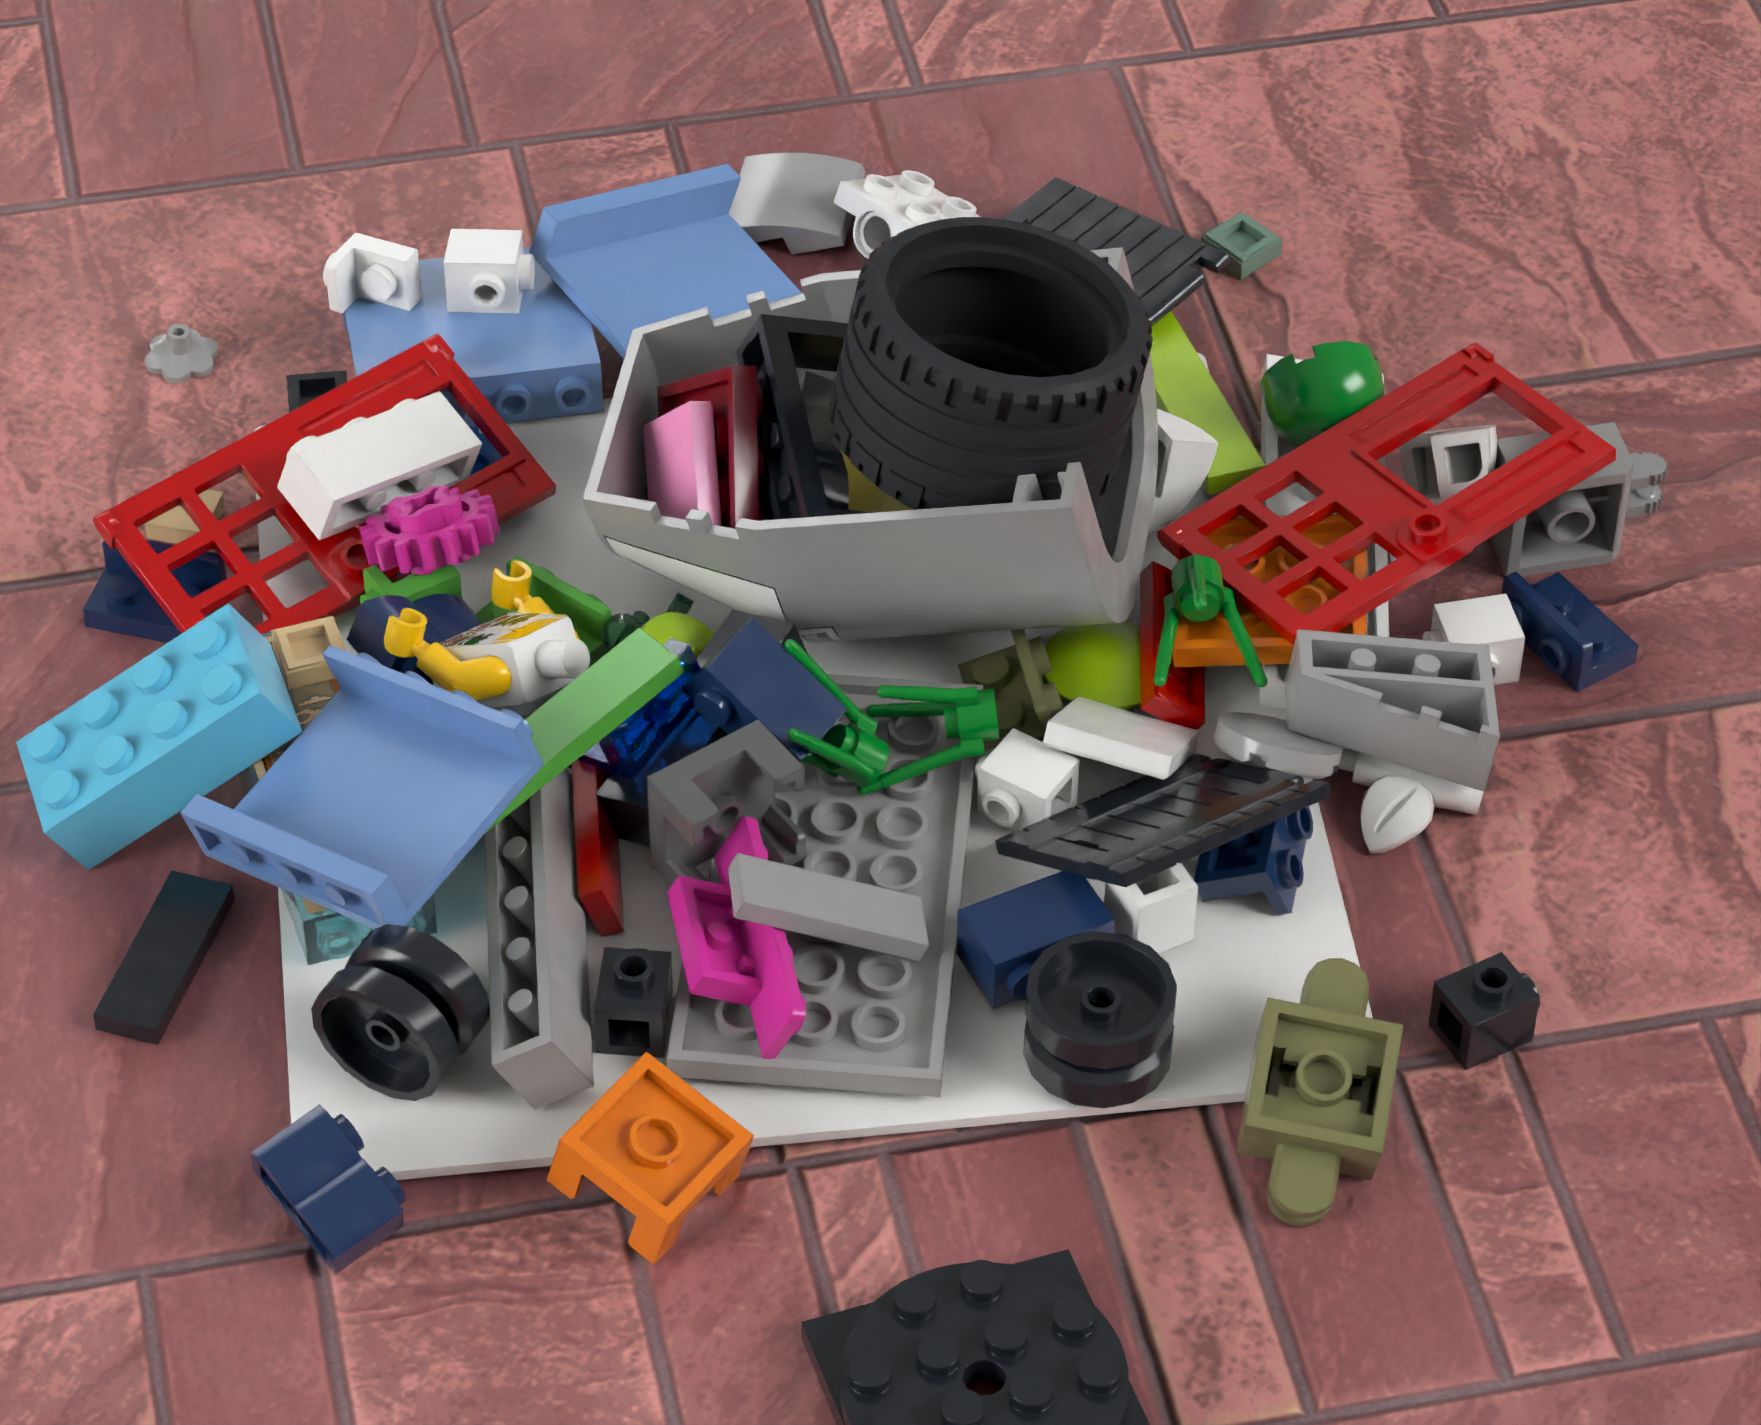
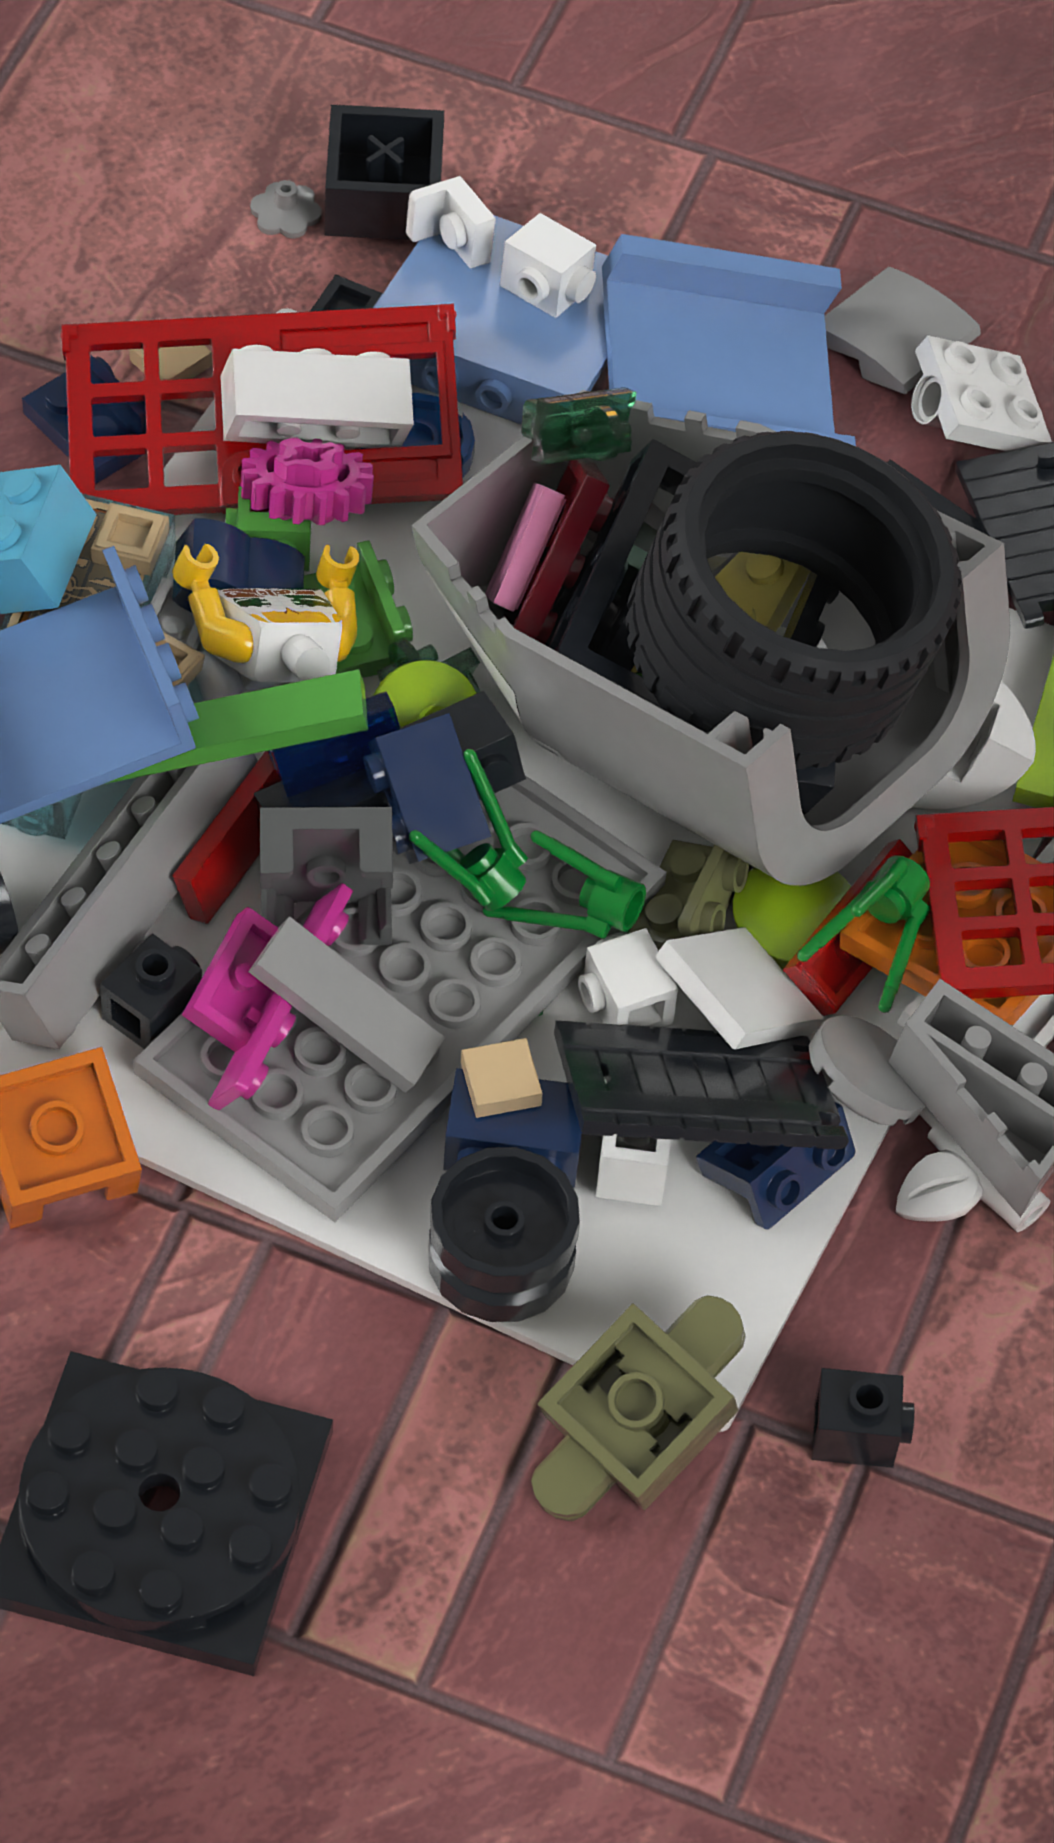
camera: 30 degrees right, 10 degrees up
none -> black brick [324,104,445,240]
none -> tan tile [461,1038,542,1118]
none -> clear green hips [521,387,637,464]

